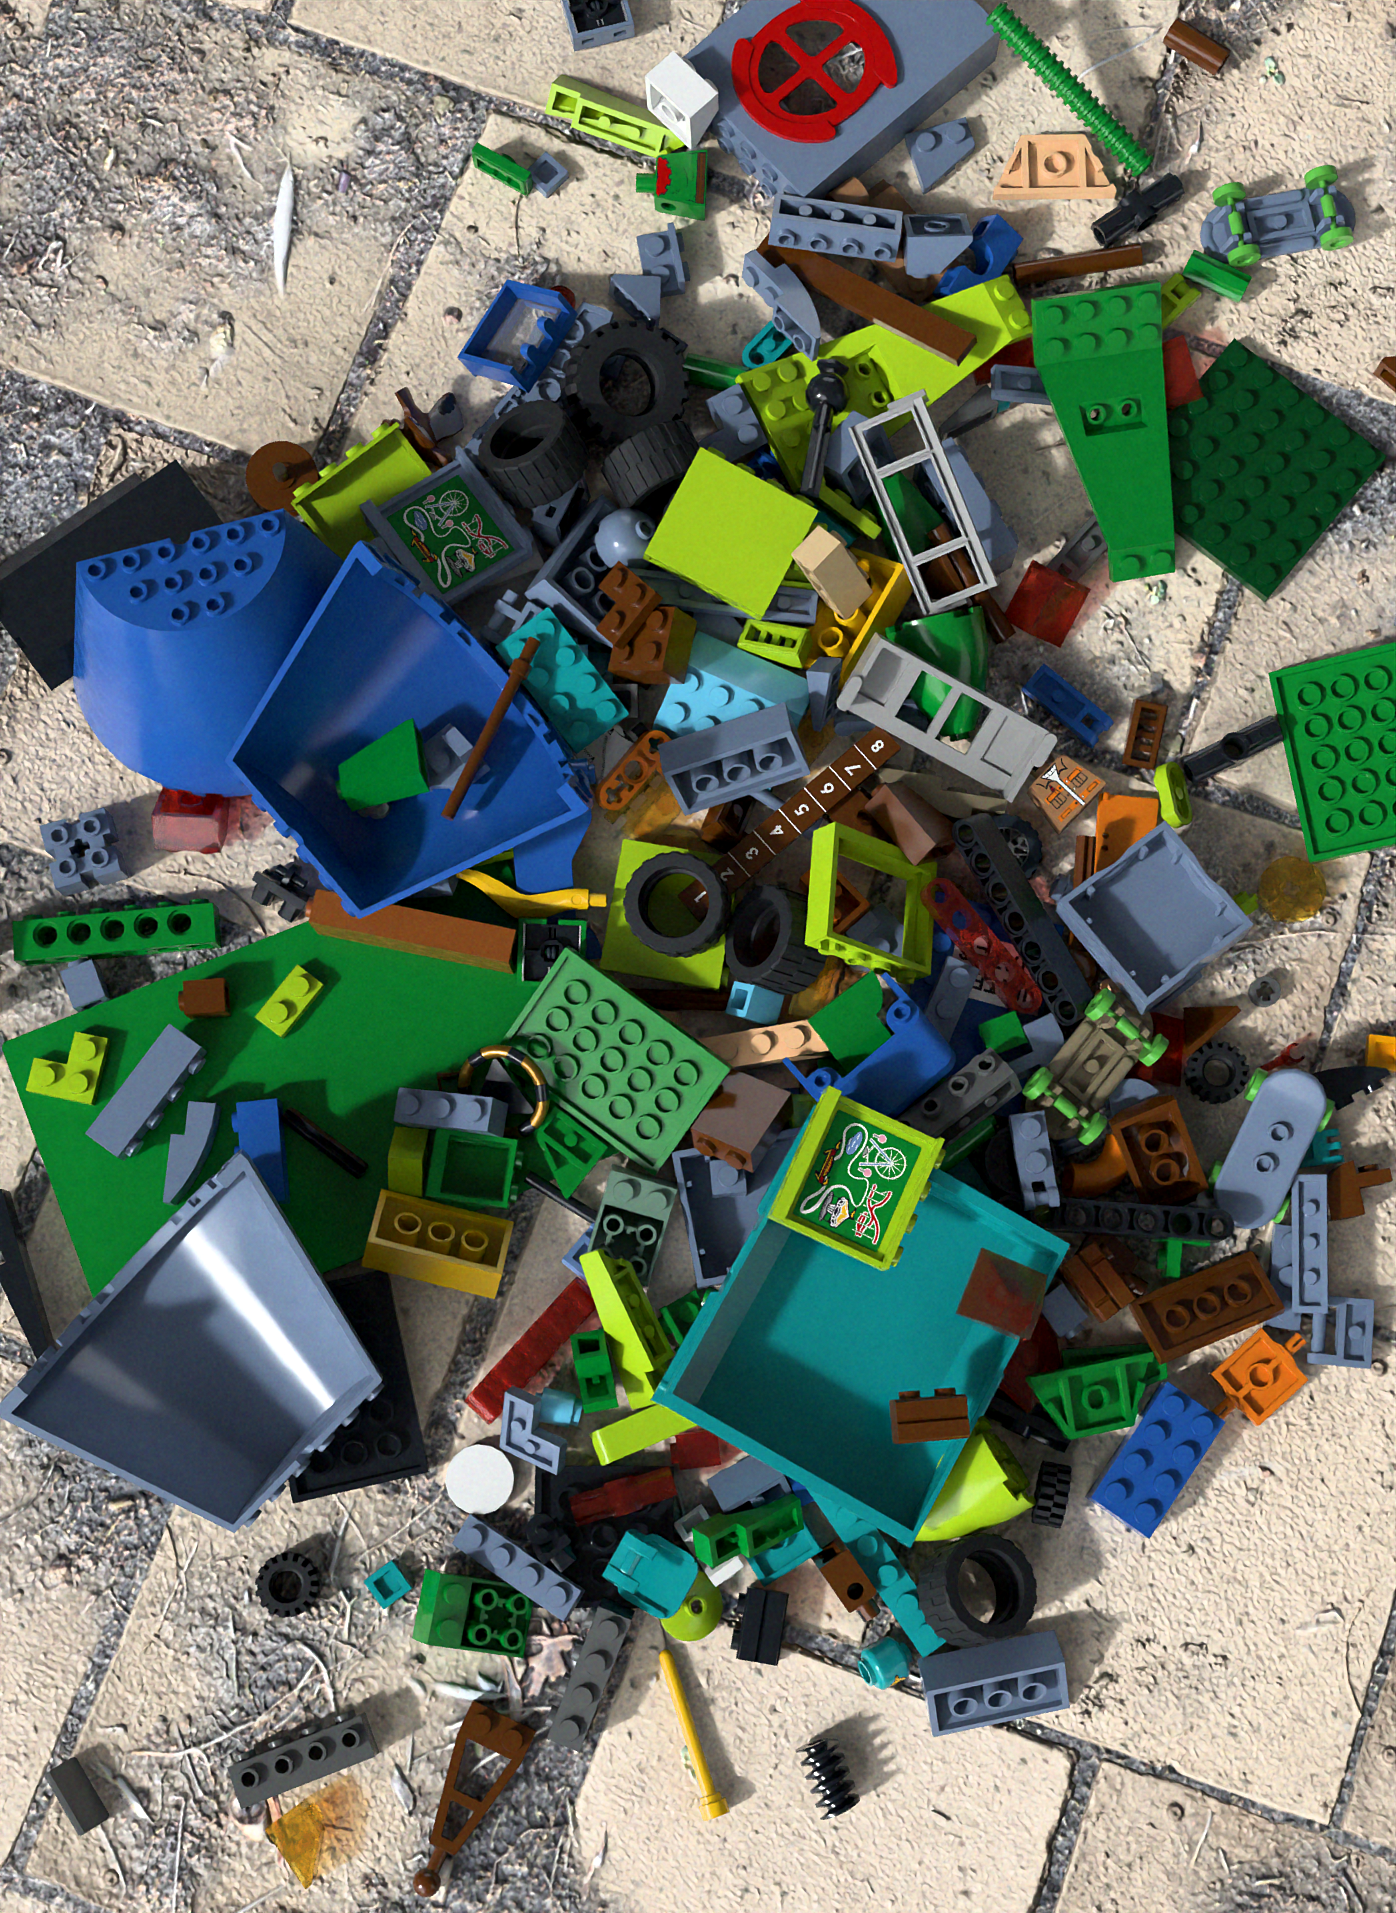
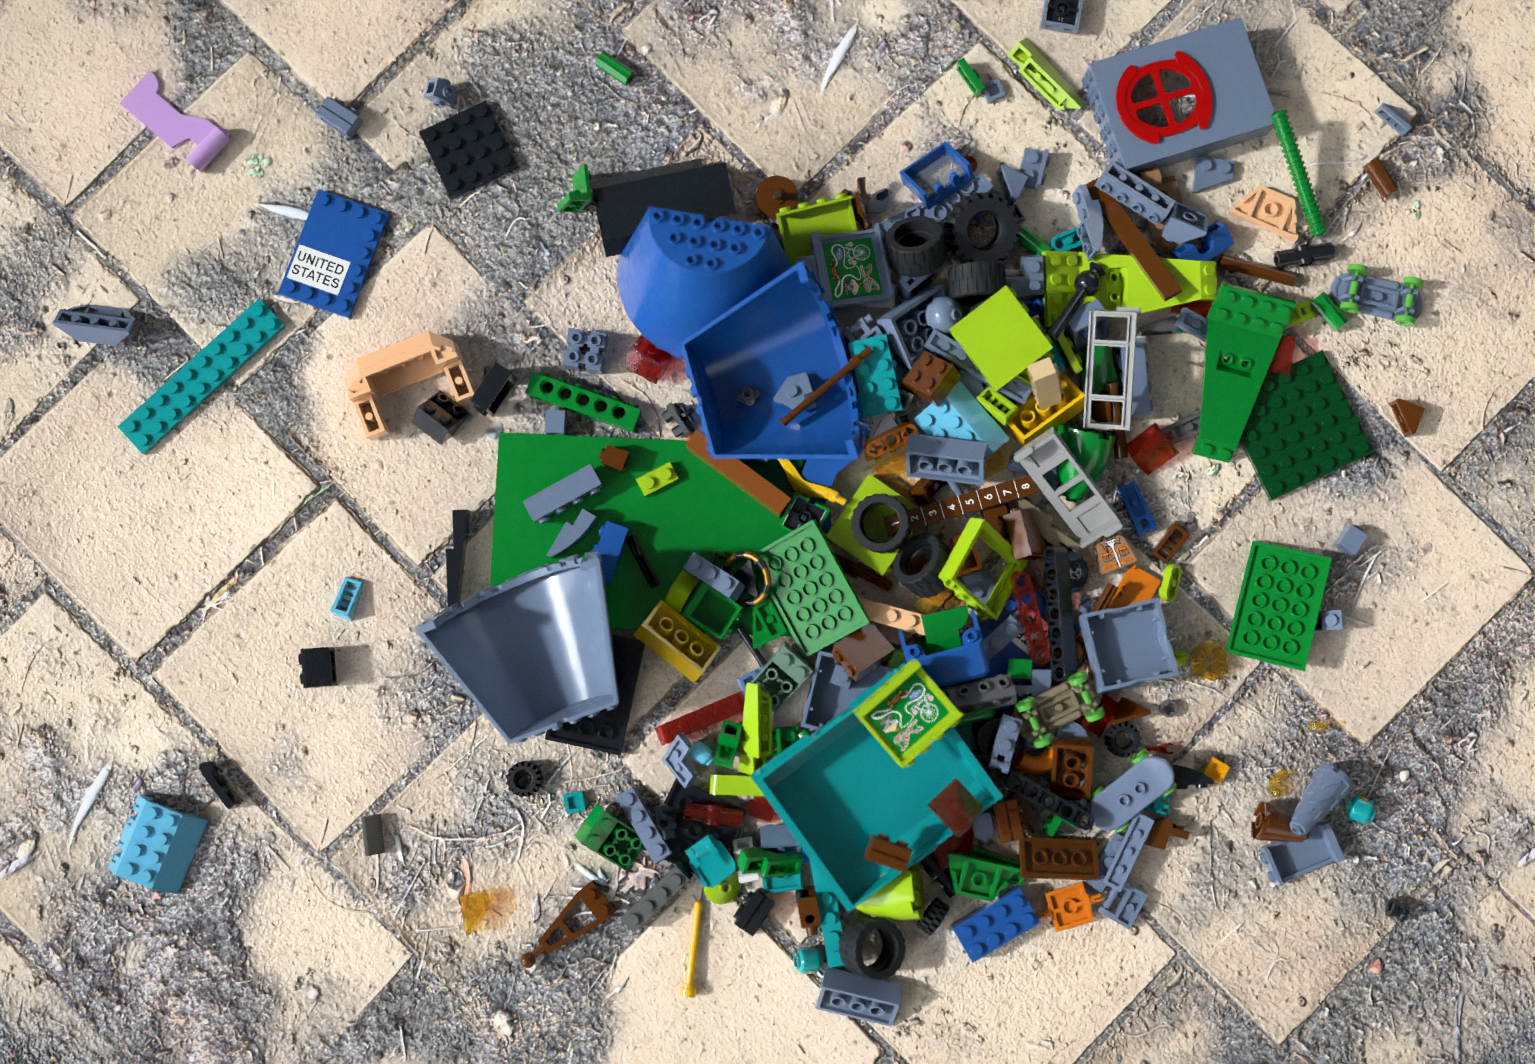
camera: 25 degrees right, 5 degrees up
lime plate [26,1032,111,1105] -> none
dark grey brick [227,1710,379,1809] -> none
green slope [335,718,430,811] -> none
white tile [445,1444,515,1515] -> none
reddish brown plate [596,561,663,650] -> none
green torso [636,150,707,221] -> none
white slope [645,51,719,150] -> none
medium azure brick [725,981,785,1026] -> none
black piece [796,1738,860,1820] -> none
sand blue slope [806,656,842,731] -> none
black piece [1181,716,1284,786] -> none

